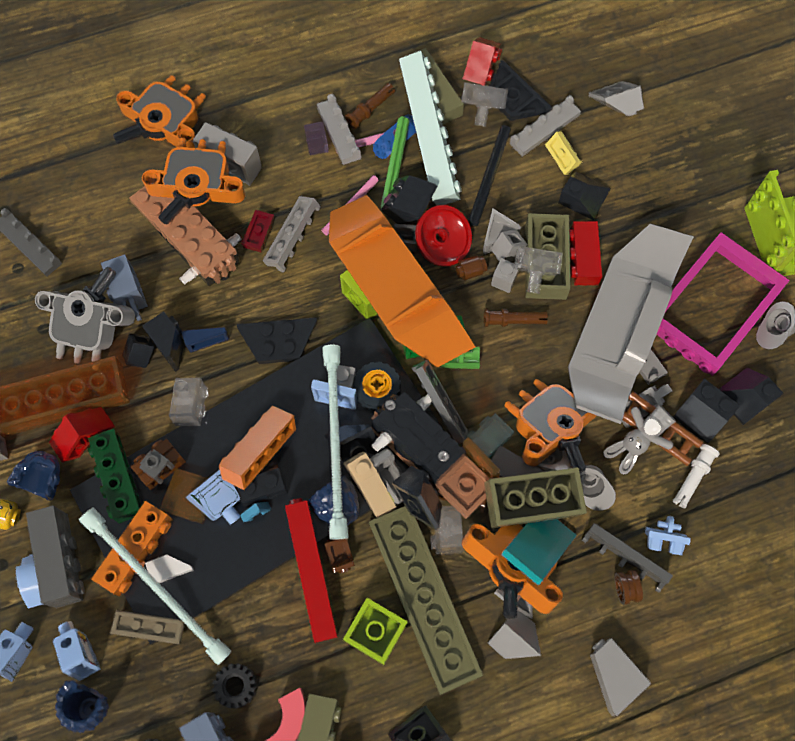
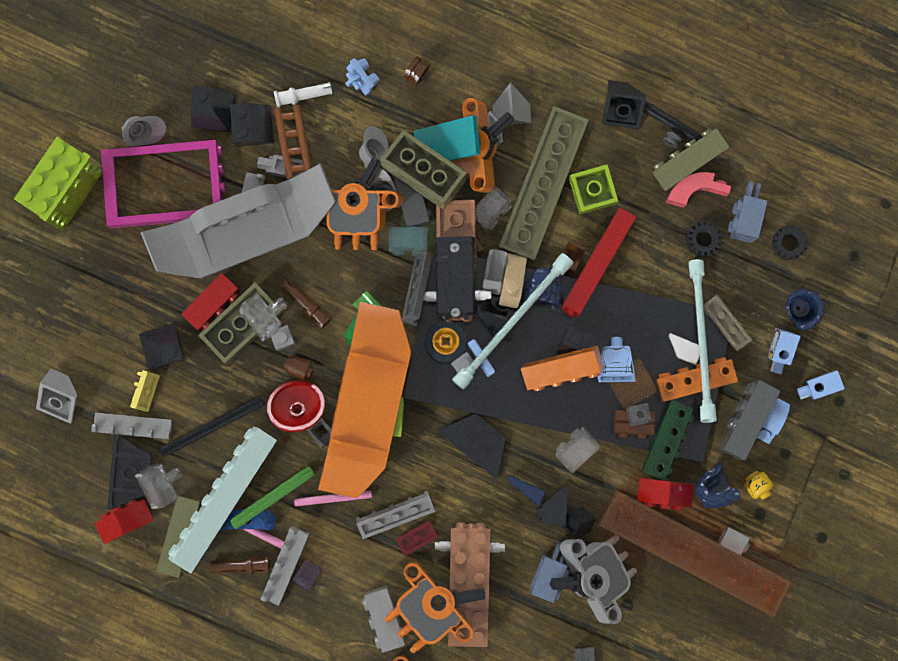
camera: 140 degrees left, 15 degrees up
dark azure tile [240,502,271,522] -> none
black slope [381,175,438,224] -> none
black slope [392,466,442,530] -> none
clear orange tile [463,437,500,479] -> none
light grey slope [483,209,521,255] -> none
light grey brick [491,230,527,262] -> none
dark grey hinge [582,523,673,593] -> none
light grey slope [590,639,651,716] -> none
light grey animal [604,405,676,474] -> none

